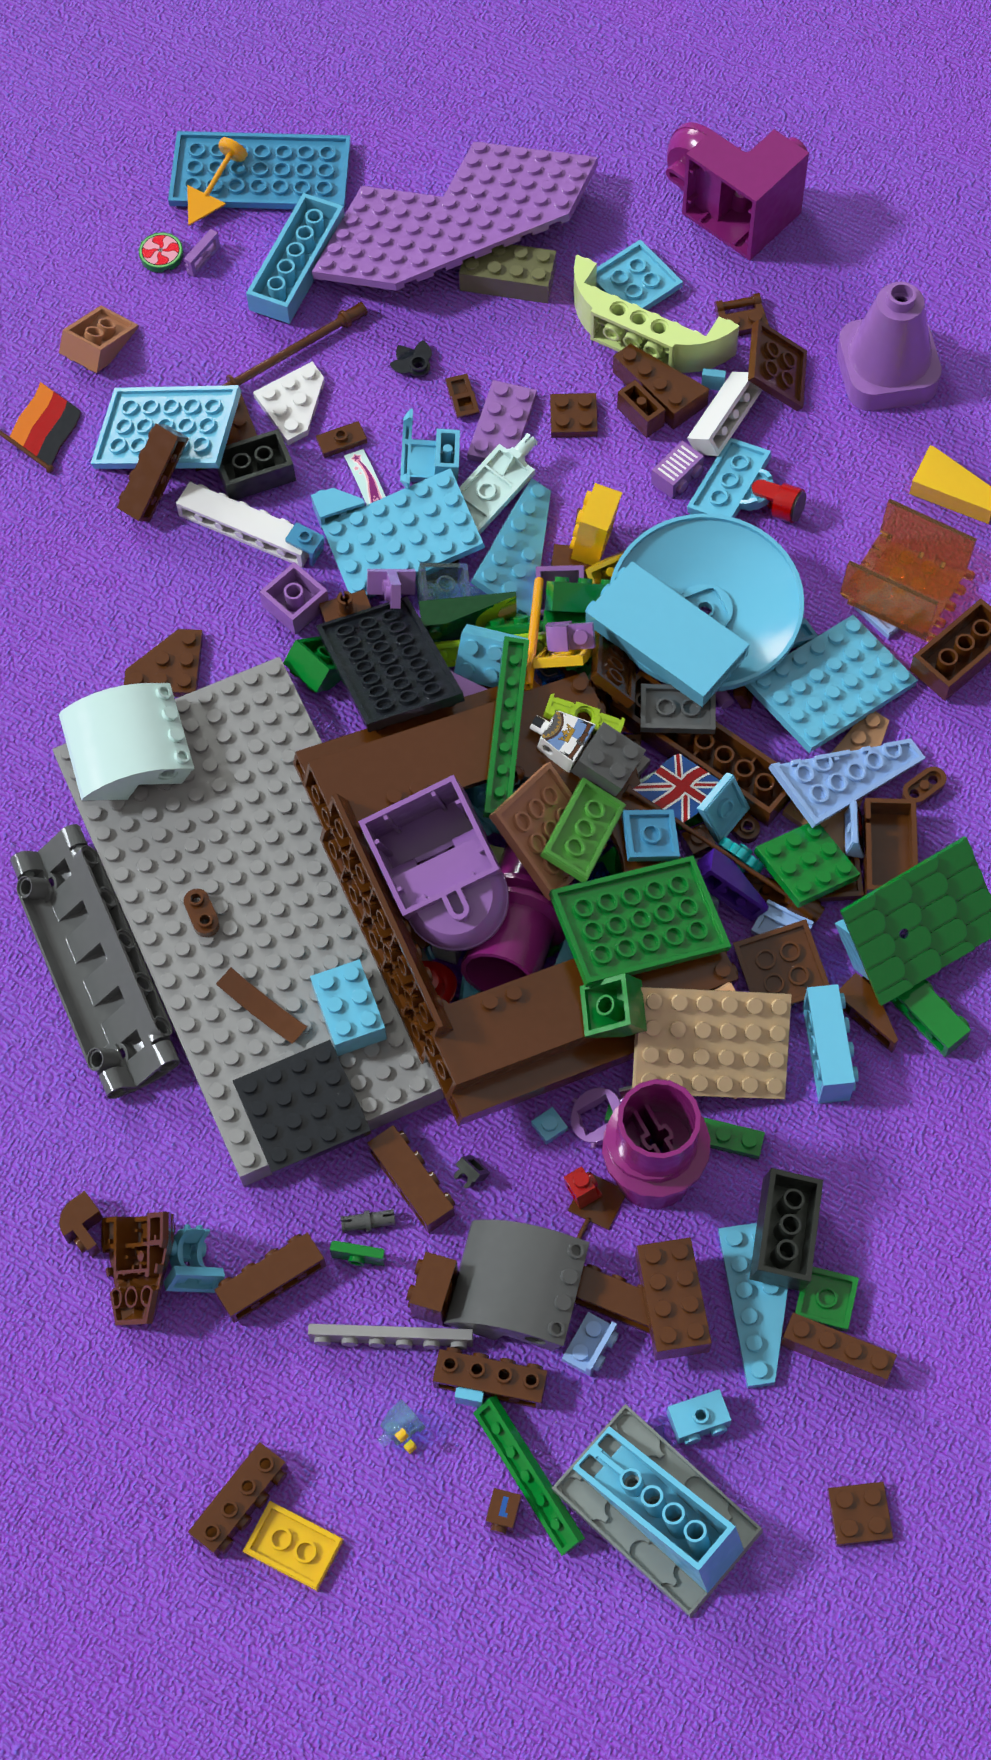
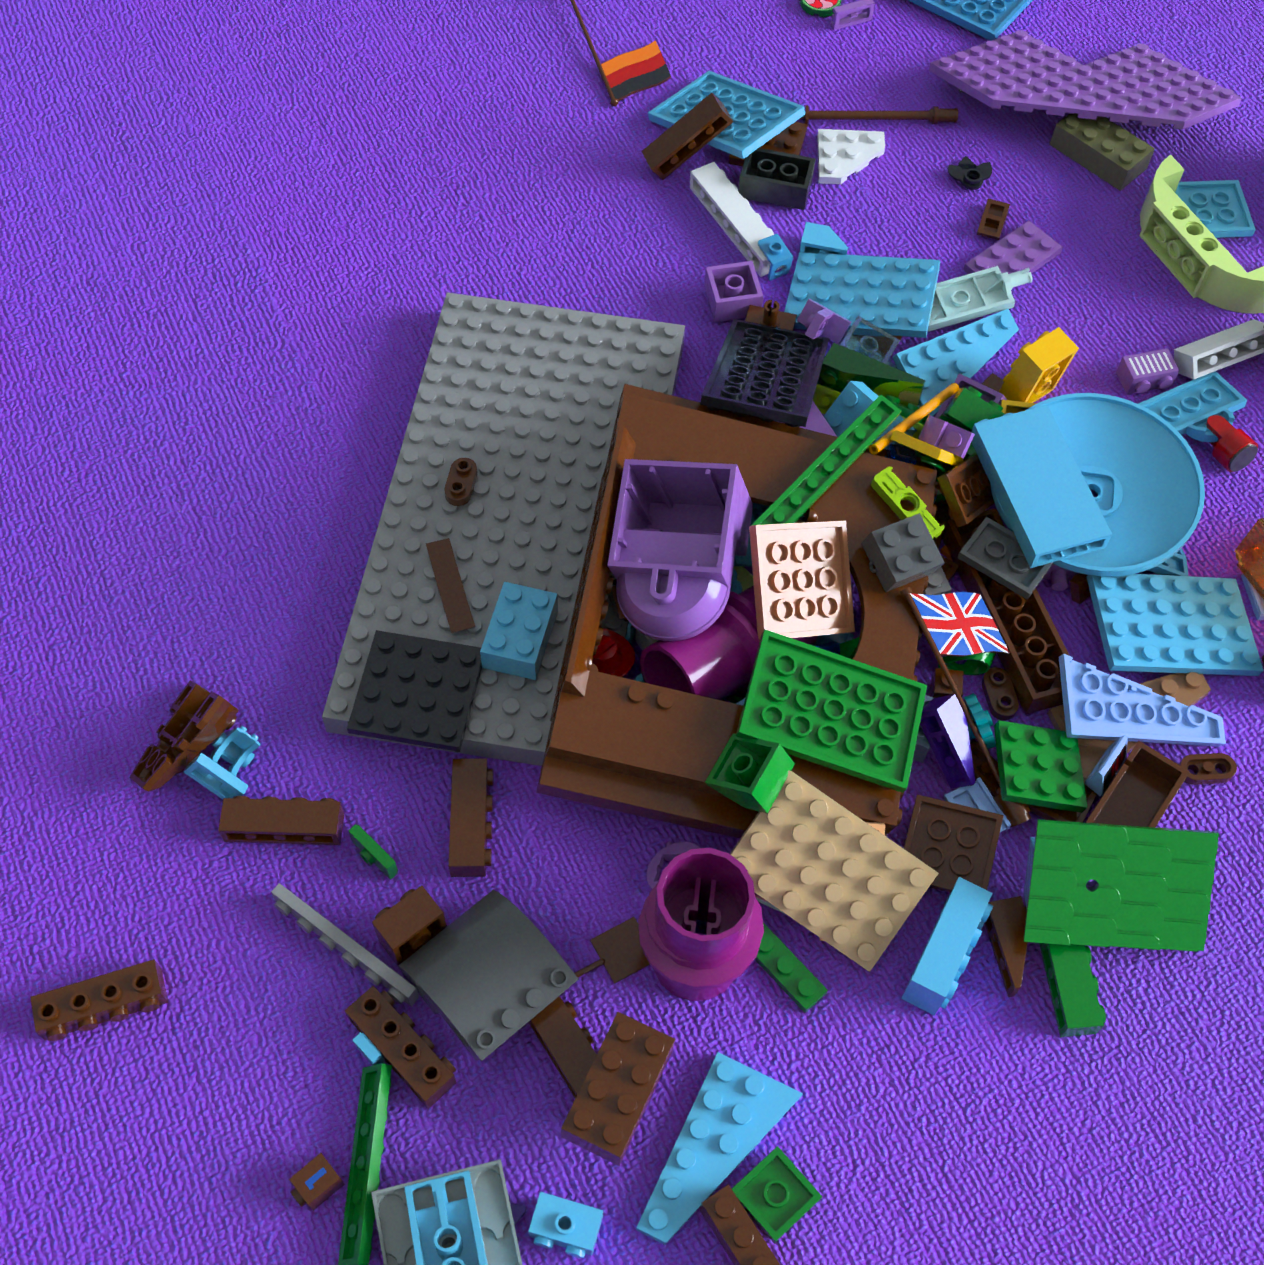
camera: 30 degrees right, 5 degrees down
dark grey panel [10,824,180,1099] -> none
nougat slope [59,305,138,373] -> none
light aqua slope [59,683,194,801] -> none
reddish brown brick [59,1191,103,1258] -> none
reddish brown plate [124,629,203,697] -> none
yellow tile [242,1501,344,1592] -> none
medium azure brick [246,193,345,324] -> none
green slope [283,636,341,693] -> none
reddish brown plate [316,421,367,458] -> none
dark grey pin [340,1209,396,1233] -> none
sticker [344,449,386,505] -> none
clear light blue piece [377,1399,426,1454] -> none
medium azure piece [400,409,460,489] -> none
pearl dark grey tile [454,1155,490,1189] -> none
torso [529,711,595,773] -> none
medium azure plate [531,1107,568,1145] -> none
bright green tile [540,777,626,882] -> none
reddish brown plate [550,393,598,438] -> none
light blue bracket [562,1312,619,1377] -> none
red brick [564,1166,603,1209] -> none
reddish brown wedge [613,343,709,430] -> none
reddish brown brick [617,380,665,438] -> none
dark azure plate [621,809,680,861] -> none
medium azure tile [697,773,750,843] -> none
medium azure tile [701,368,726,391] -> none
pearl dark grey brick [749,1168,823,1291] -> none

